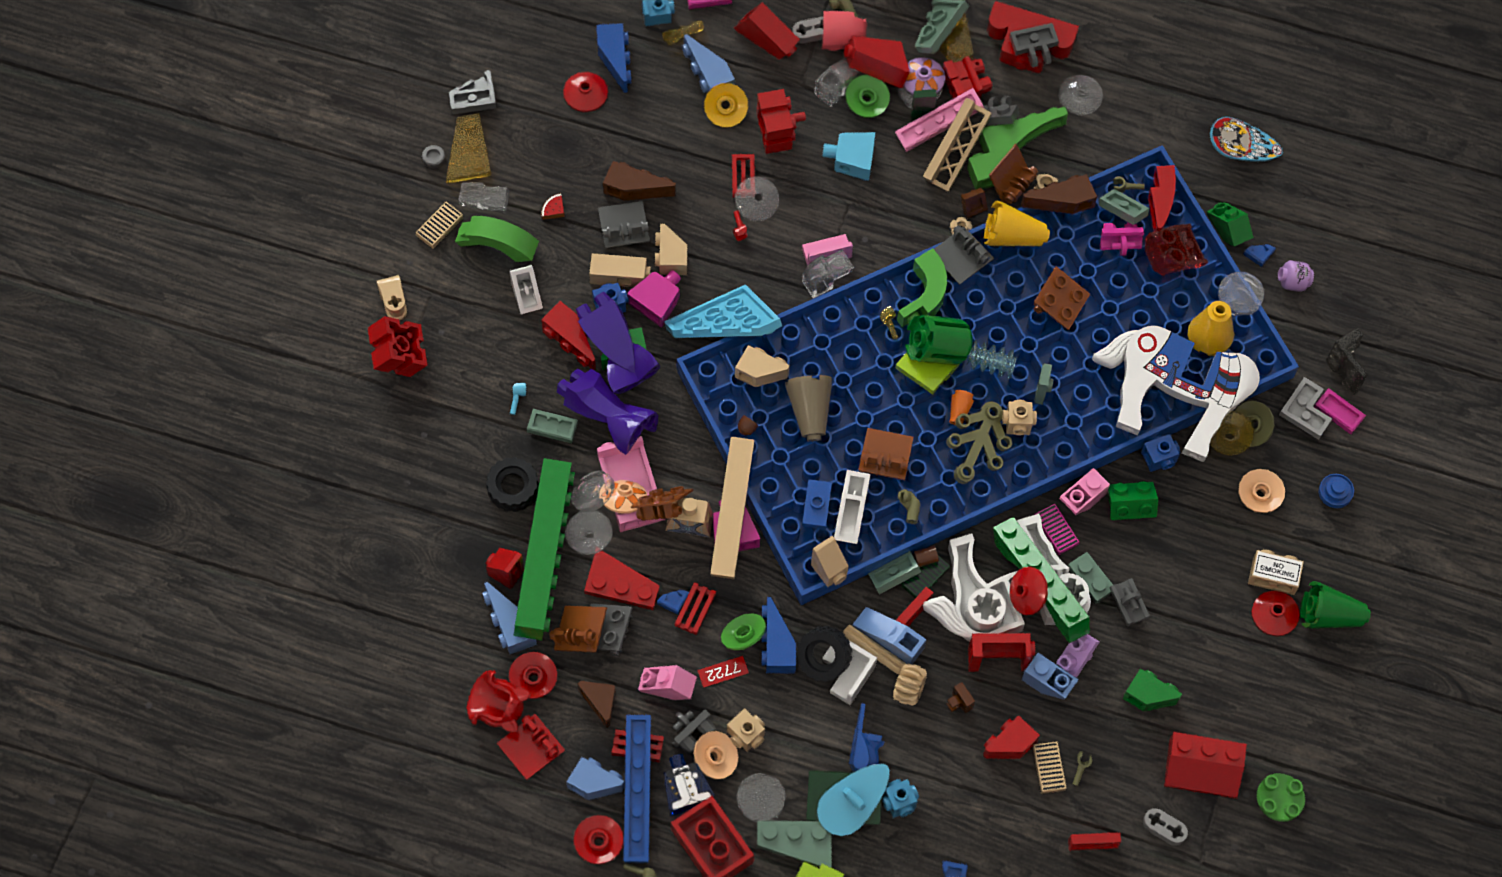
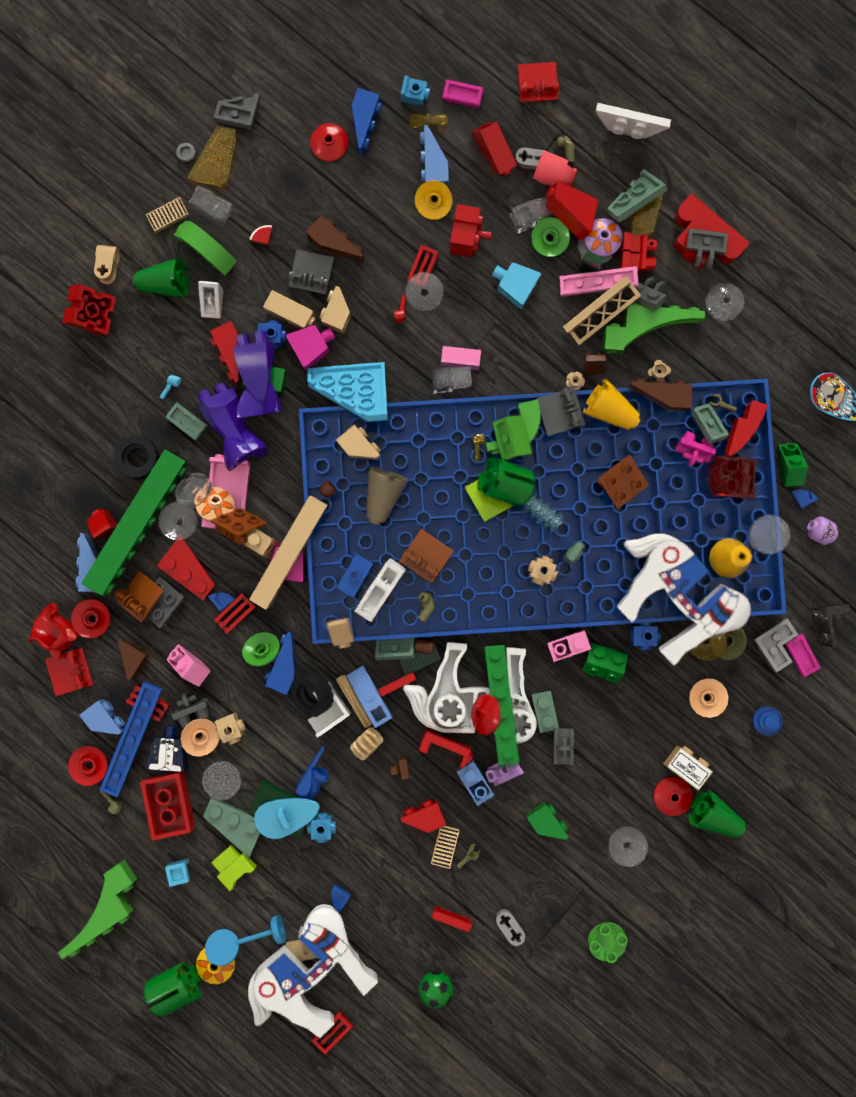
camera: 30 degrees right, 20 degrees up
red sticker [697,656,749,688] -> none
olive plant [946,402,1012,484] -> none
orange cone [949,390,974,425] -> none
dark orange hinge [989,144,1038,204] -> none
tile [1035,504,1079,555] -> none
red slope [1164,732,1247,799] -> none
none -> green cone [133,258,190,298]
none -> bright green panel [492,415,532,461]
none -> clear dish [608,827,648,867]

